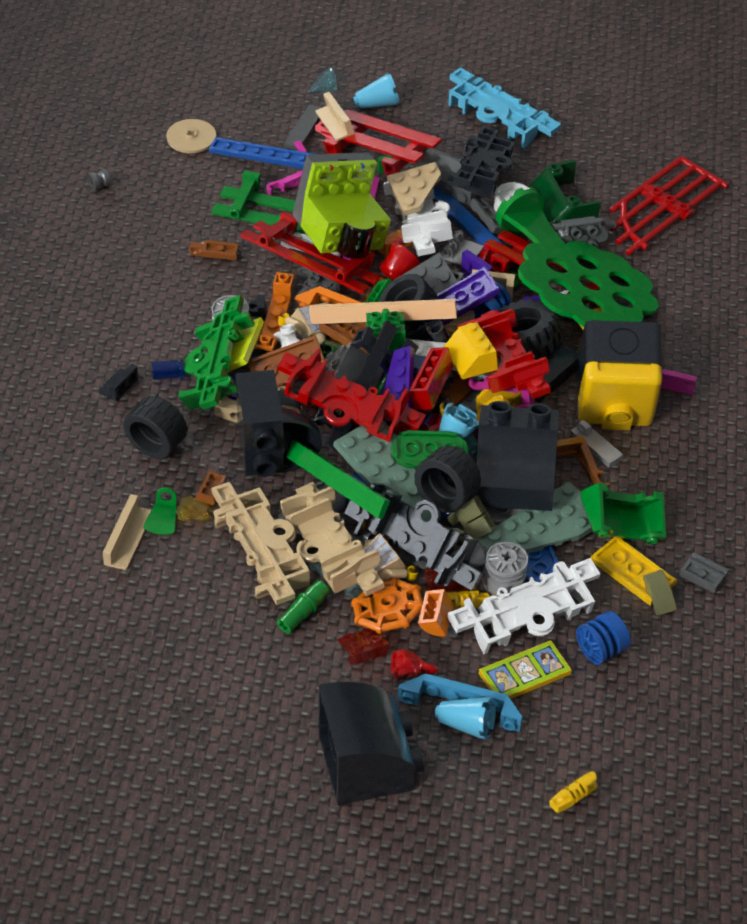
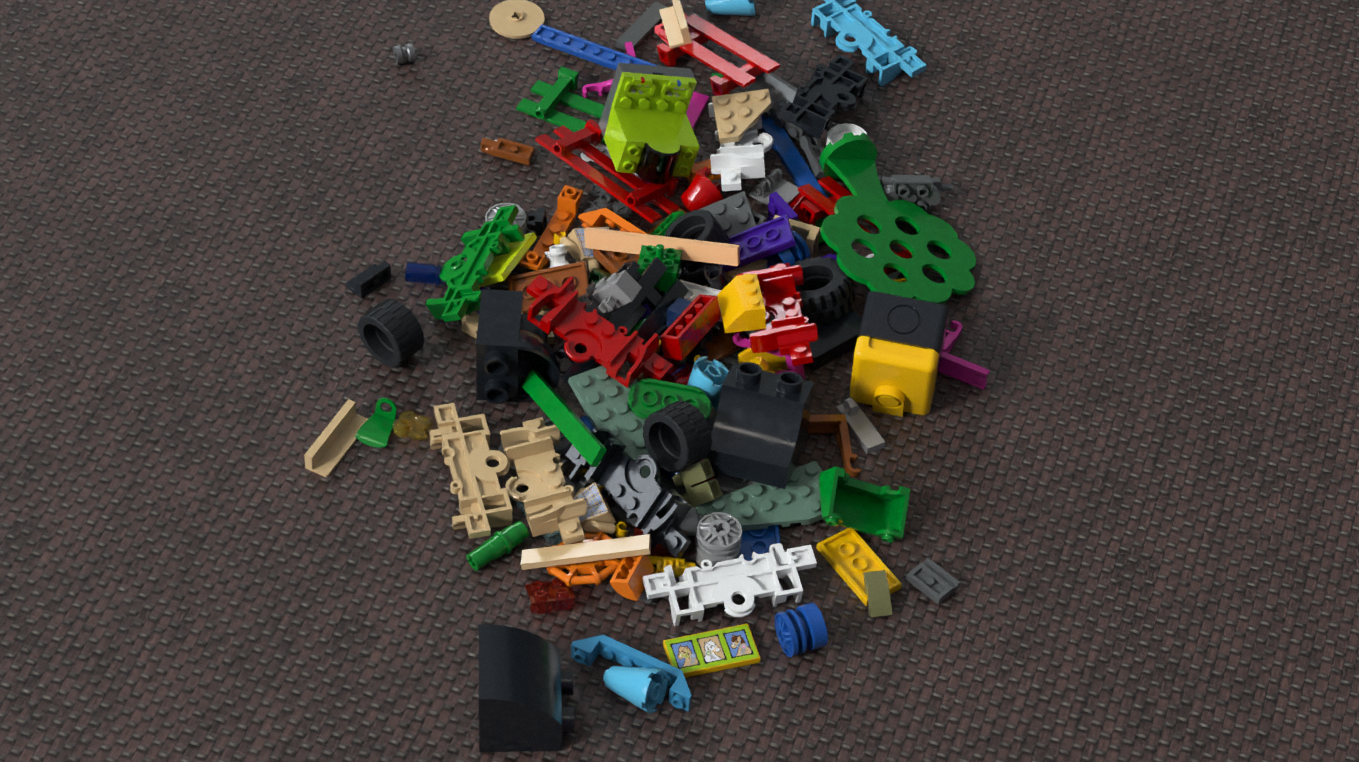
camera: 10 degrees right, 0 degrees up
dark orange plate [195,471,227,506] -> none
dark purple wing [382,346,414,422] -> none
red piece [390,649,438,679] -> none
dark green windscreen [529,160,601,226] -> none
red piece [609,155,730,256] -> none
none -> tan tile [521,534,651,570]
none -> light grey brick [592,270,642,313]

